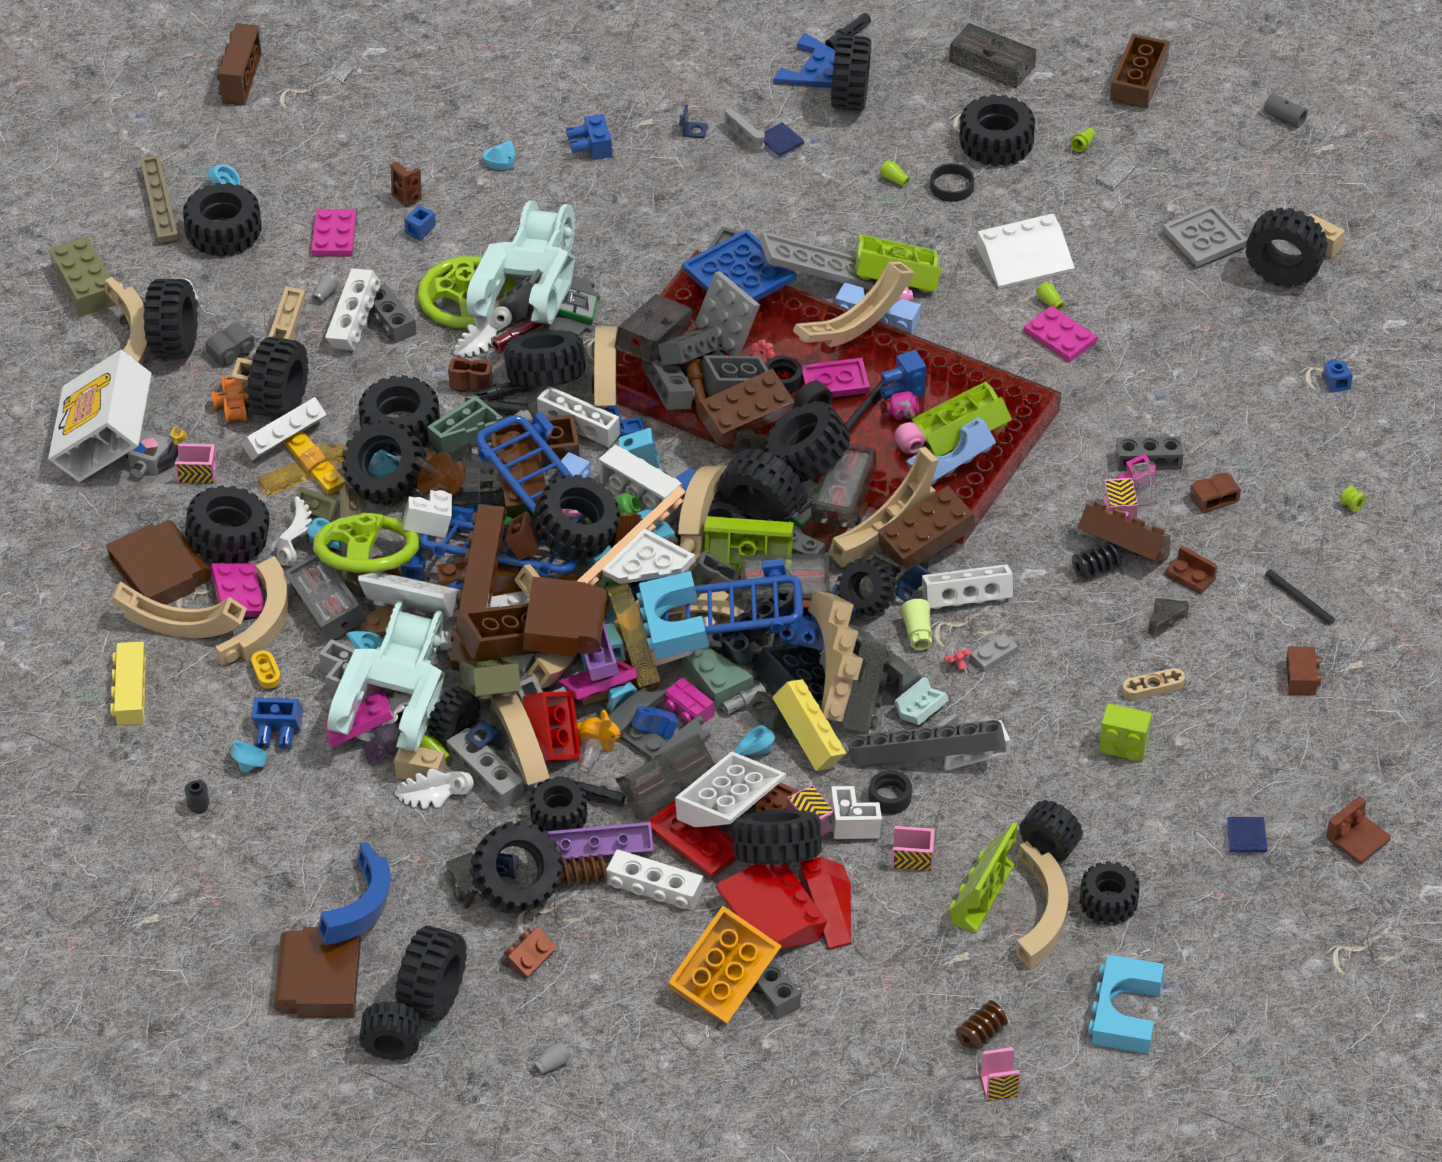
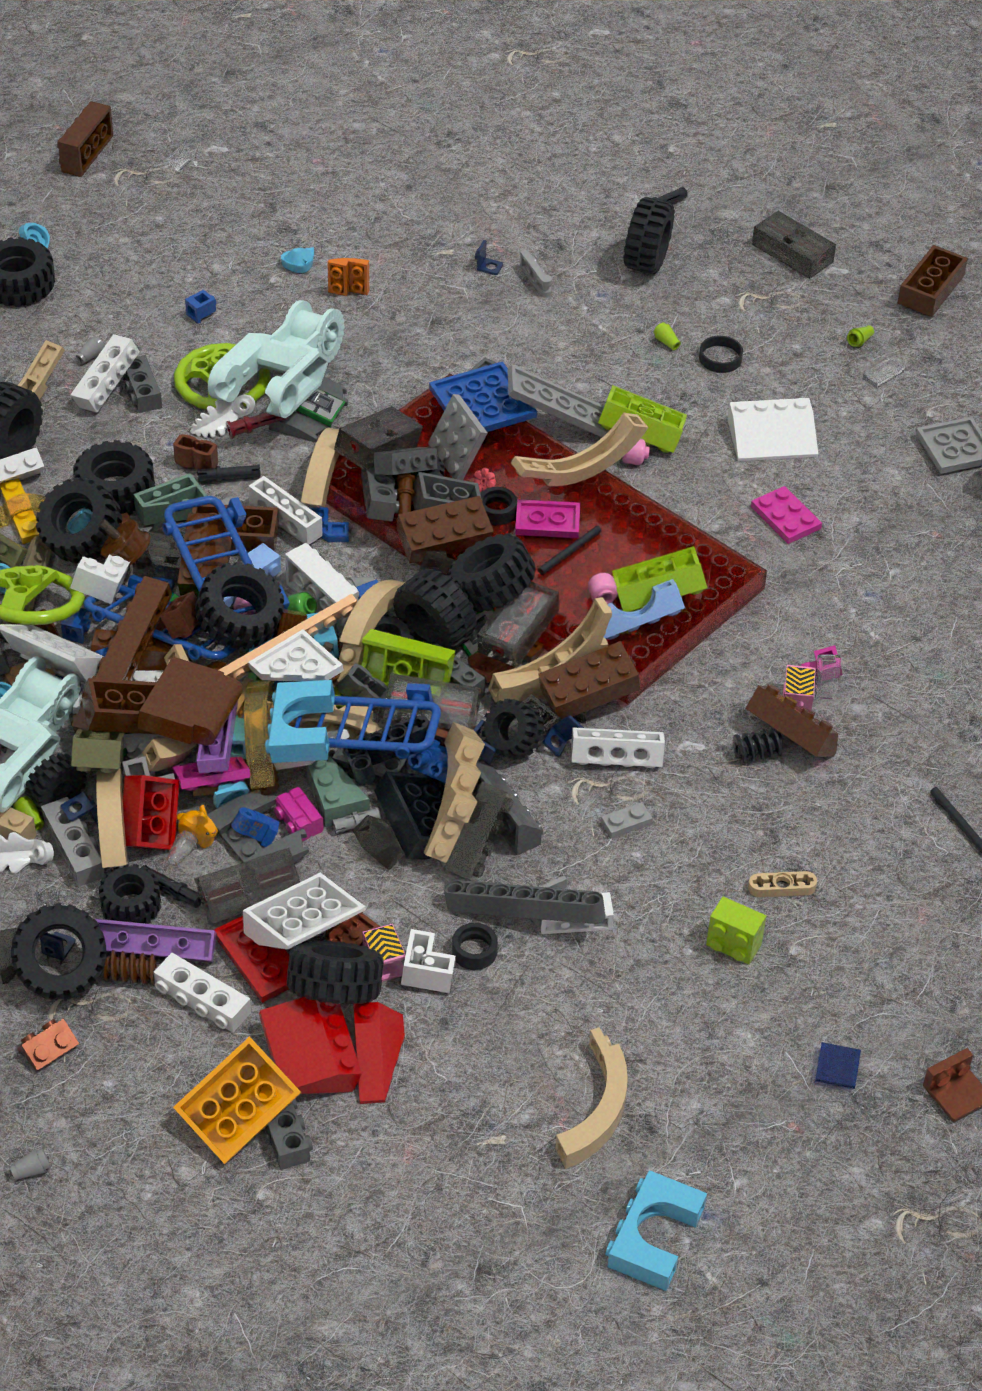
camera: 10 degrees right, 0 degrees up
dark pink plate [311,209,357,256] -> none
copper bracket [390,161,422,207] -> none
black pin [464,398,528,415] -> none
dark grey slope [498,269,541,322] -> none
black tyre [504,329,586,388] -> none
blue brick [566,114,612,160] -> none
medium azure torso [619,428,660,469] -> none
medium azure piece [733,725,775,756] -> none
clear blue piece [763,122,804,157] -> none
light yellow brick [772,679,846,771] -> none
blue wing [774,33,835,88] -> none
black tyre [793,380,833,409] -> none
light blue arch [835,283,921,335] -> none
blue brick [880,350,926,400] -> none
dark pink head [887,391,919,420] -> none
bright pink piece [891,826,935,871] -> none
light aqua bracket [895,677,949,725] -> none
yellowish green plant [900,599,932,651] -> none
coral plant [944,649,972,670] -> none
lime piece [949,822,1018,933] -> none
reddish brown piece [955,1000,1008,1049] -> none
black tyre [959,94,1035,166] -> none
bright pink piece [981,1047,1020,1102] -> none
black tyre [1019,800,1083,862] -> none
lime cone [1036,282,1064,310] -> none
black tyre [1079,861,1140,925] -> none
dark grey brick [1116,436,1184,471] -> none
clear smoke slope [1148,598,1189,638] -> none
copper bracket [1165,546,1217,595] -> none
copper brick [1190,473,1241,512] -> none
copper brick [1286,646,1321,695] -> none
none -> orange slope [327,258,370,296]

